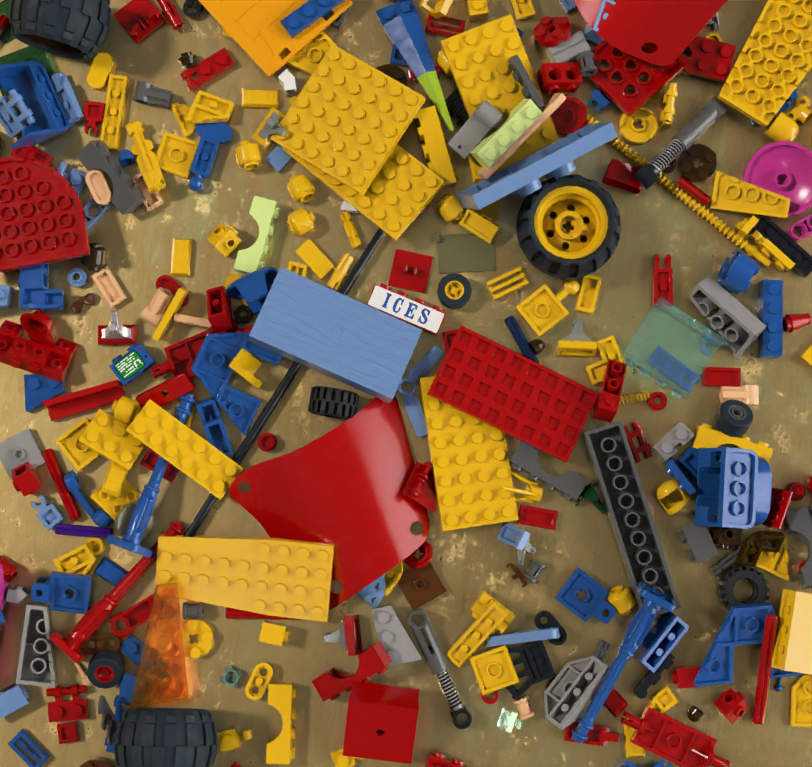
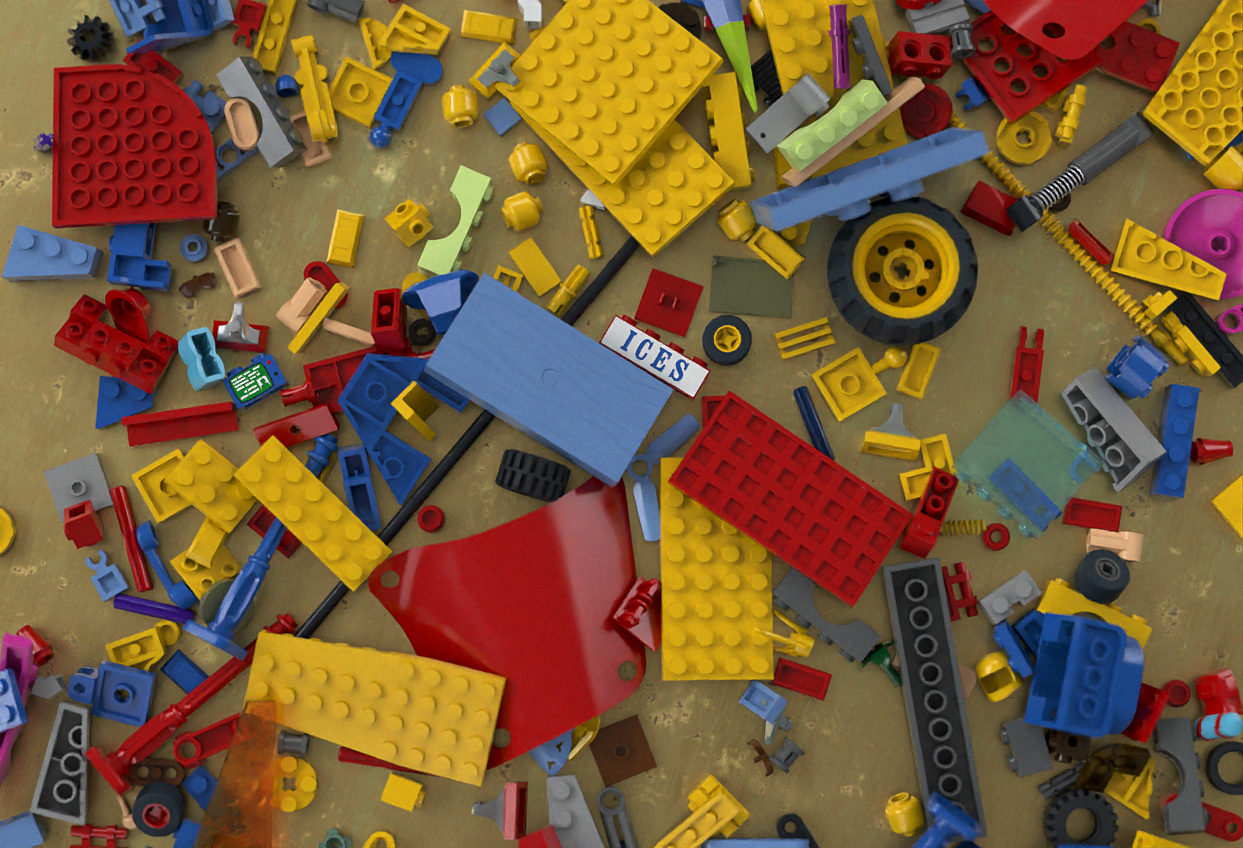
camera: 15 degrees right, 0 degrees up
yellow head [111,396,142,424] -> none
red gear [403,541,433,570] -> none
dark brown hinge [529,339,545,355] -> none
blue plate [555,567,616,624] -> none
dark brown plate [678,144,717,183] -> none
none -> medium azure brick [178,327,225,392]
none -> magenta pin [828,4,851,89]

